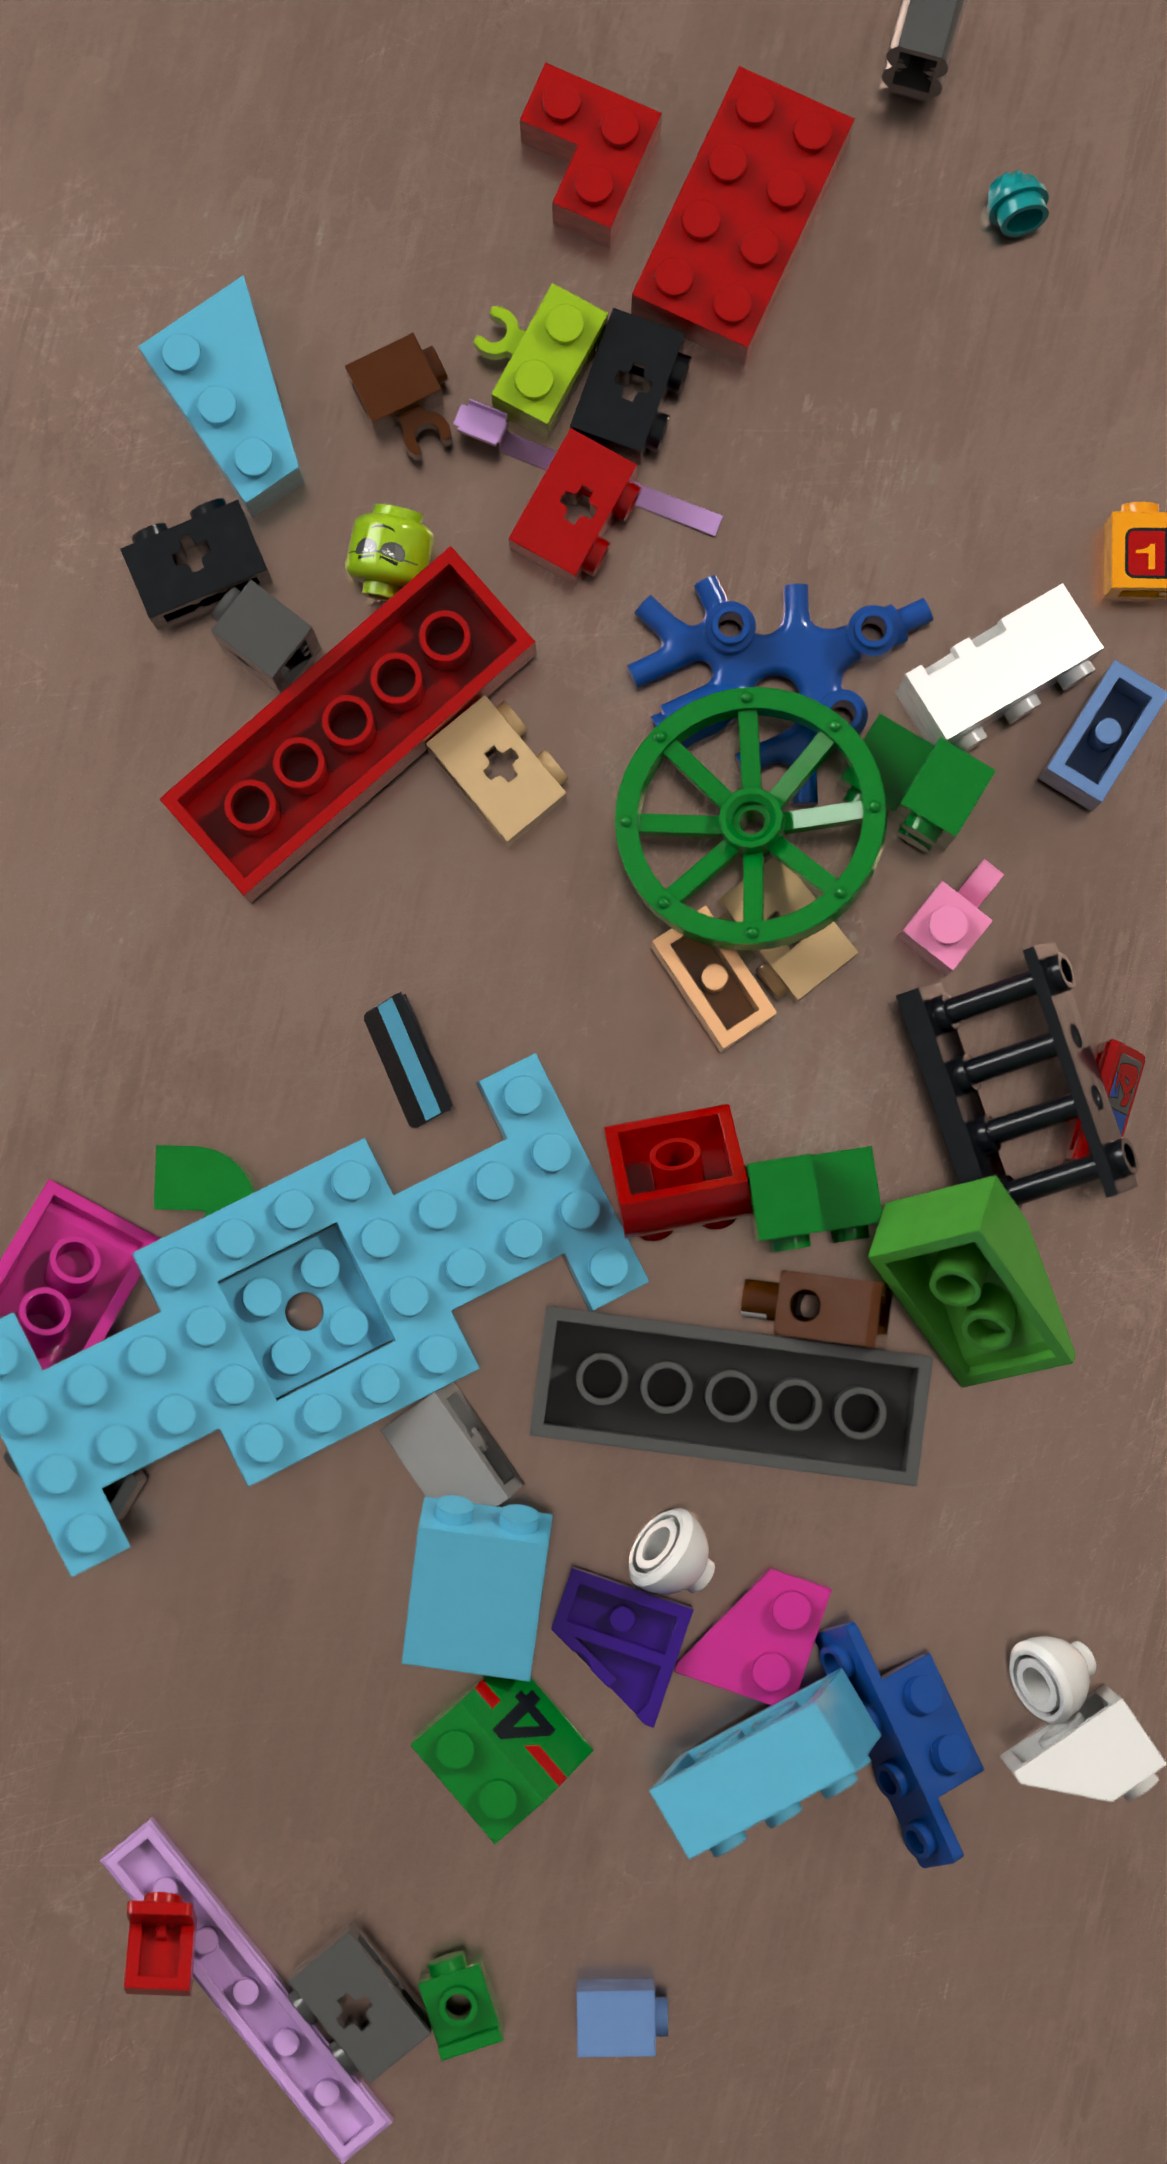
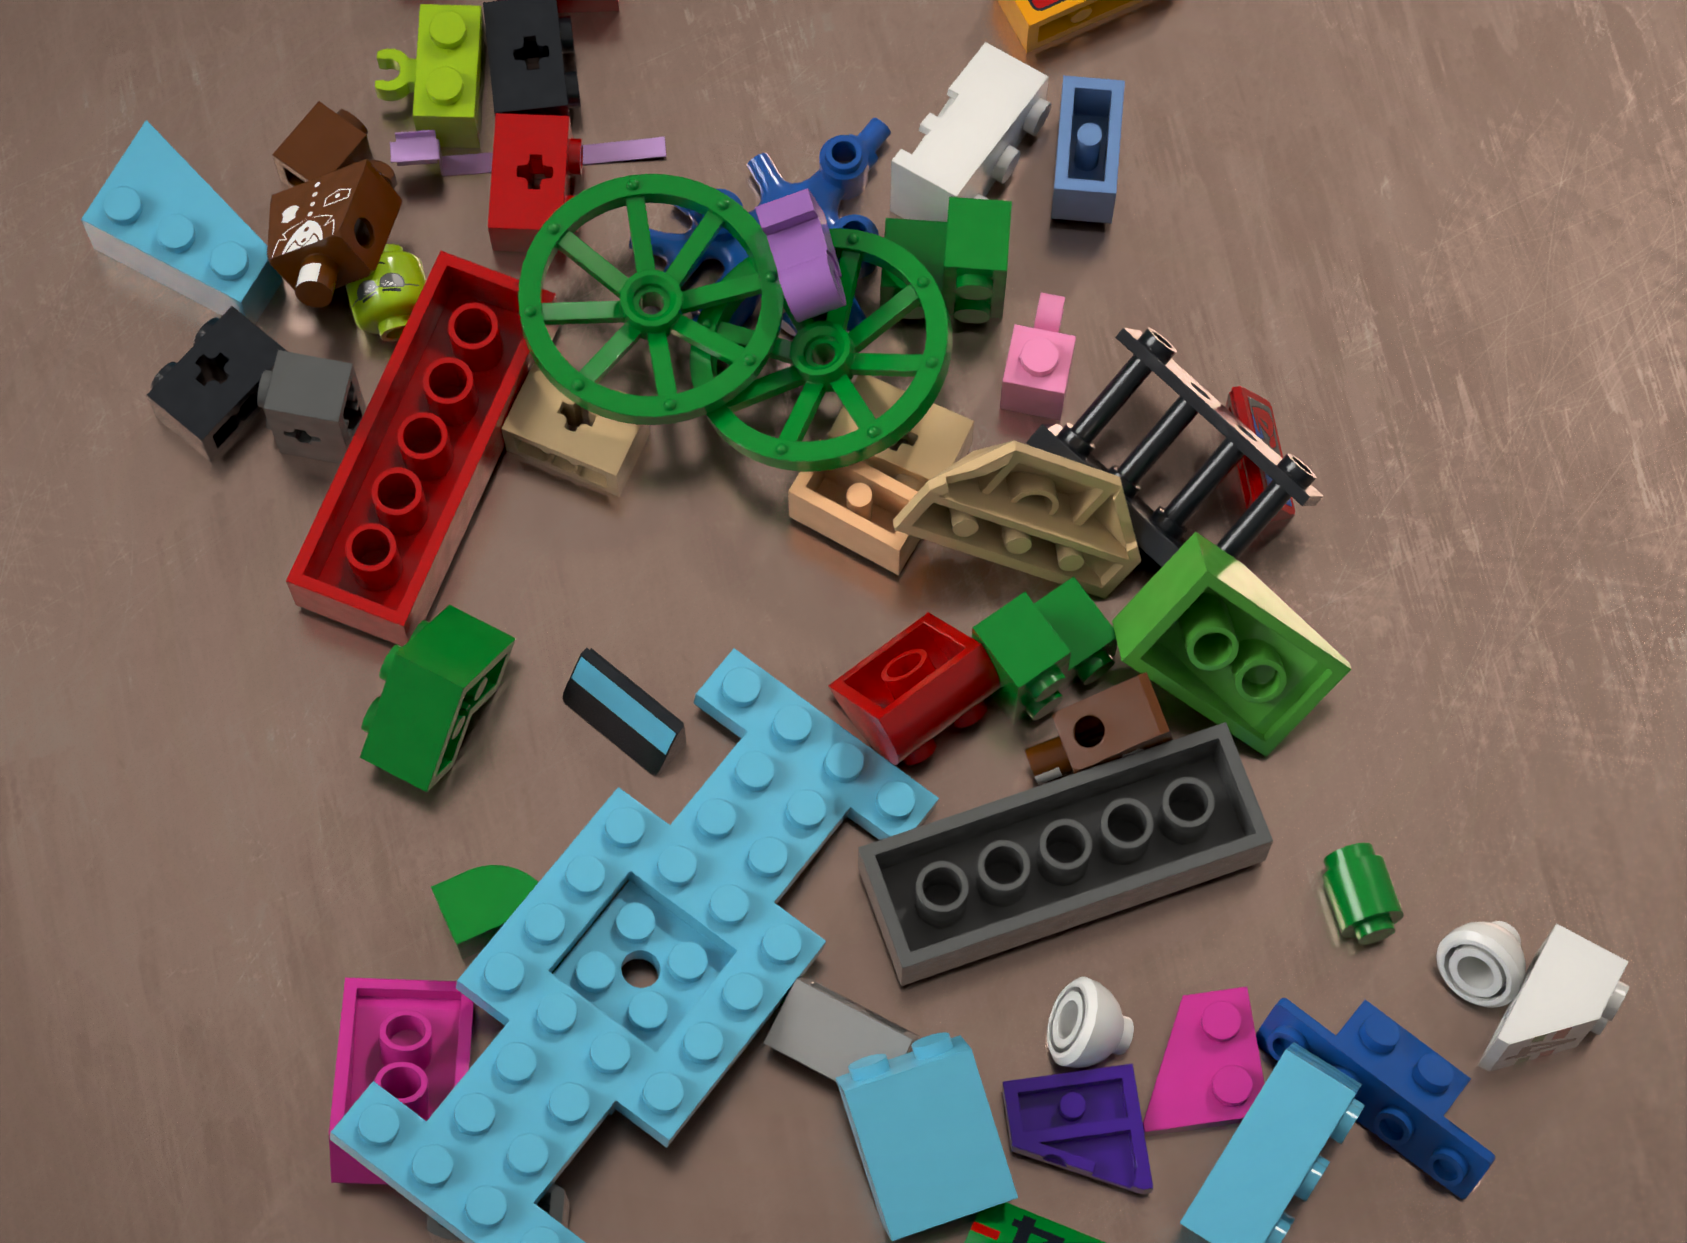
camera: 30 degrees left, 15 degrees down
none -> reddish brown torso [267,159,403,308]
none -> green brick [360,604,516,792]
none -> green wheel [518,174,784,425]
none -> medium lavender leg [755,188,846,322]
none -> tan wedge [893,441,1141,598]
none -> green brick [1322,843,1404,944]

